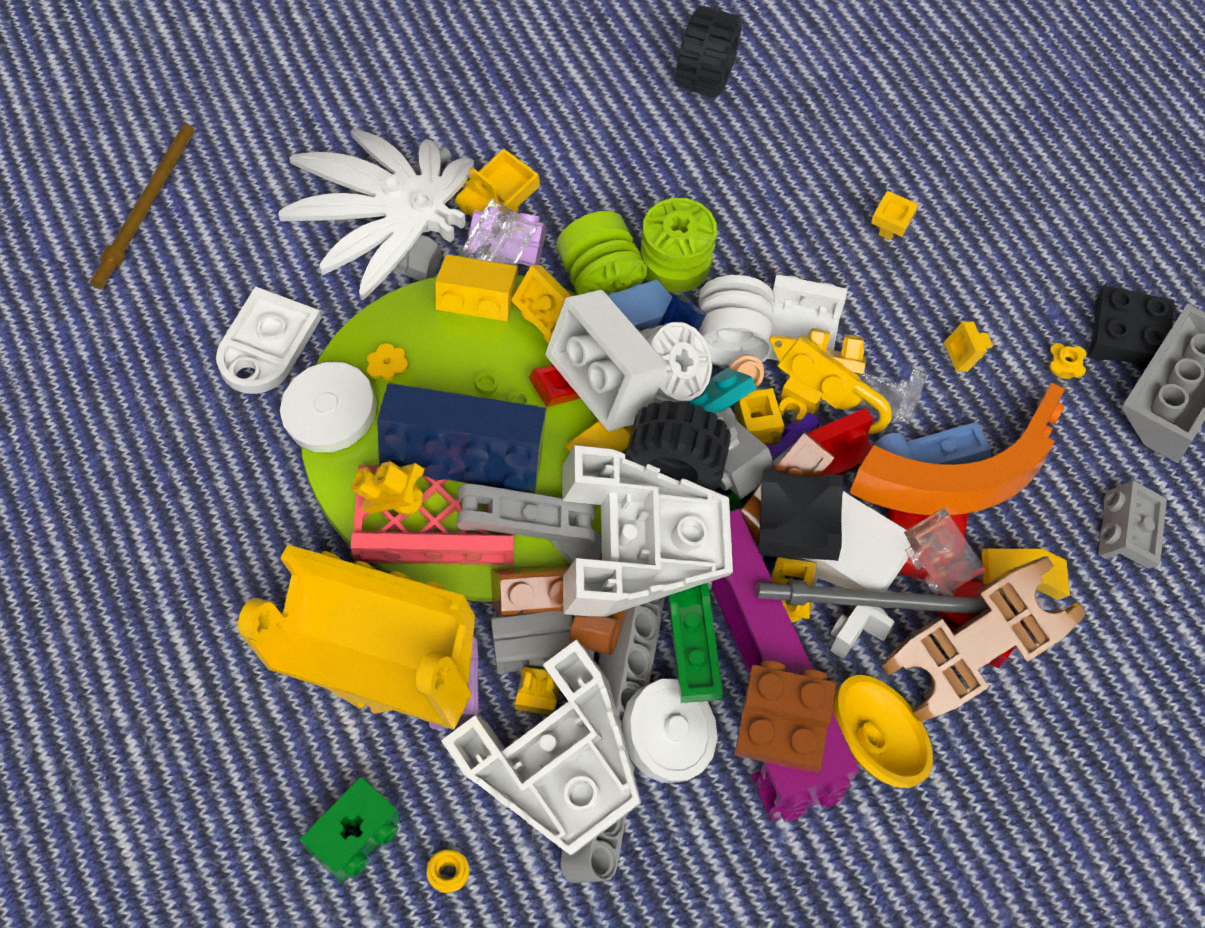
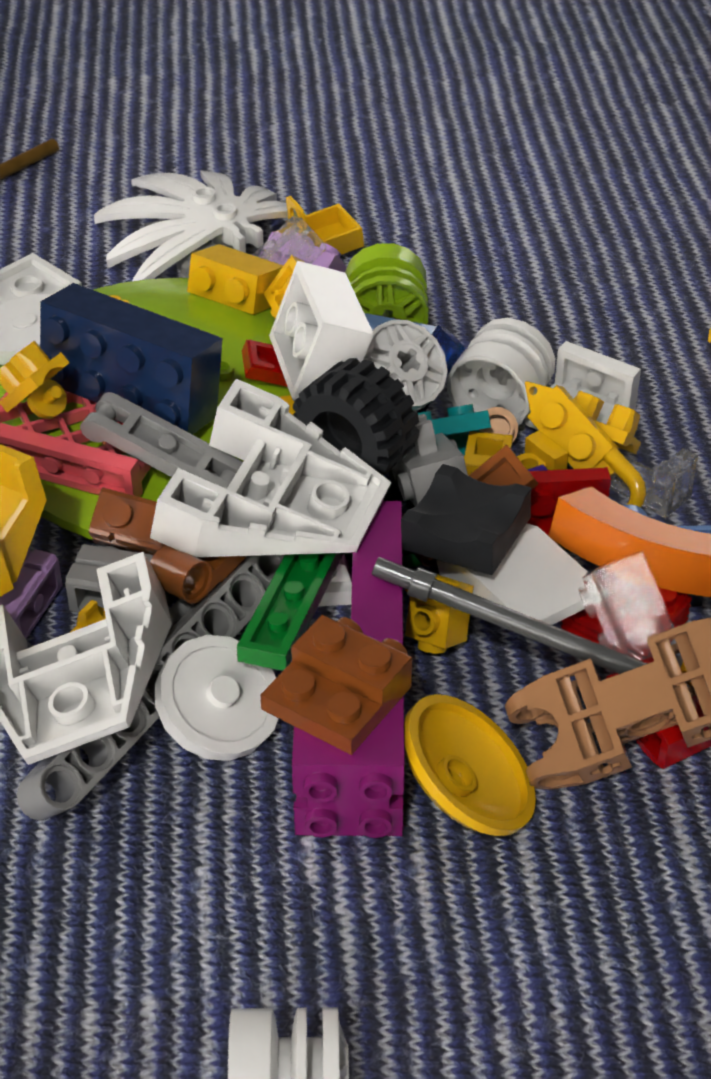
camera: 25 degrees right, 20 degrees down
lime wheel [640,198,717,293] -> none
black tyre [676,5,741,98] -> none
white bracket [830,606,894,659] -> none

